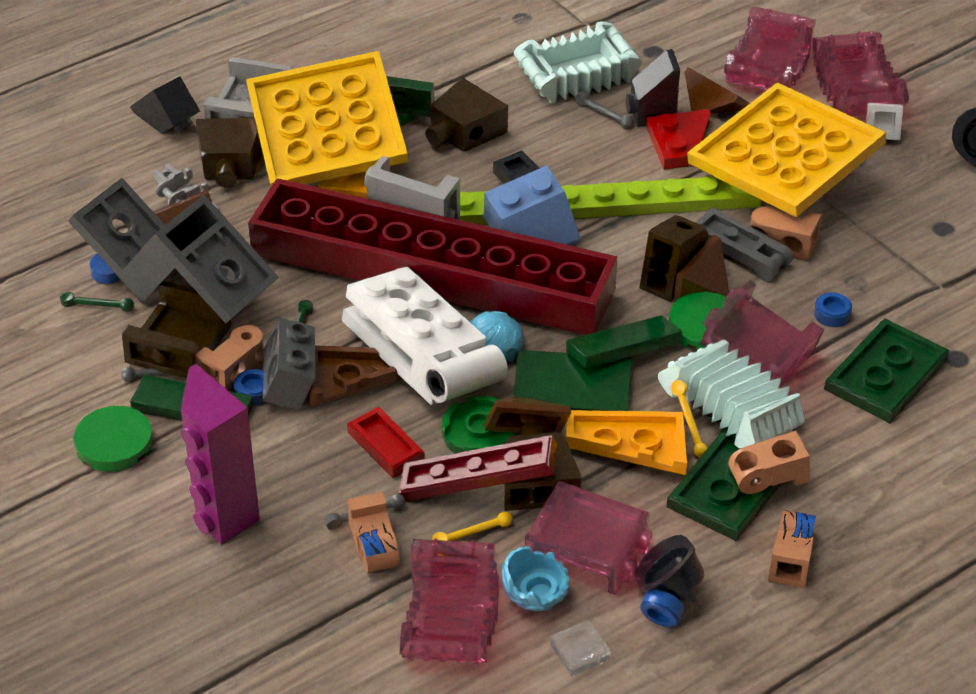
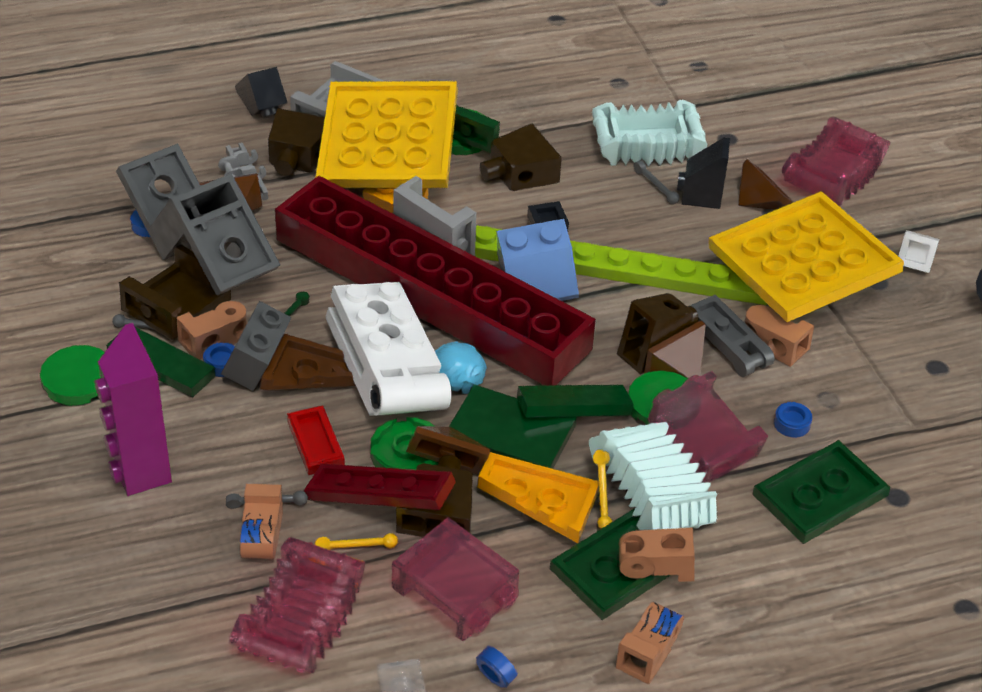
camera: 15 degrees right, 0 degrees up
dark green hinge [60,292,134,312] -> none
medium azure hair [502,546,570,612] -> none
black piece [634,535,705,604] -> none
red wing [646,109,710,170] -> none
clear pink piece [812,31,909,116] -> none

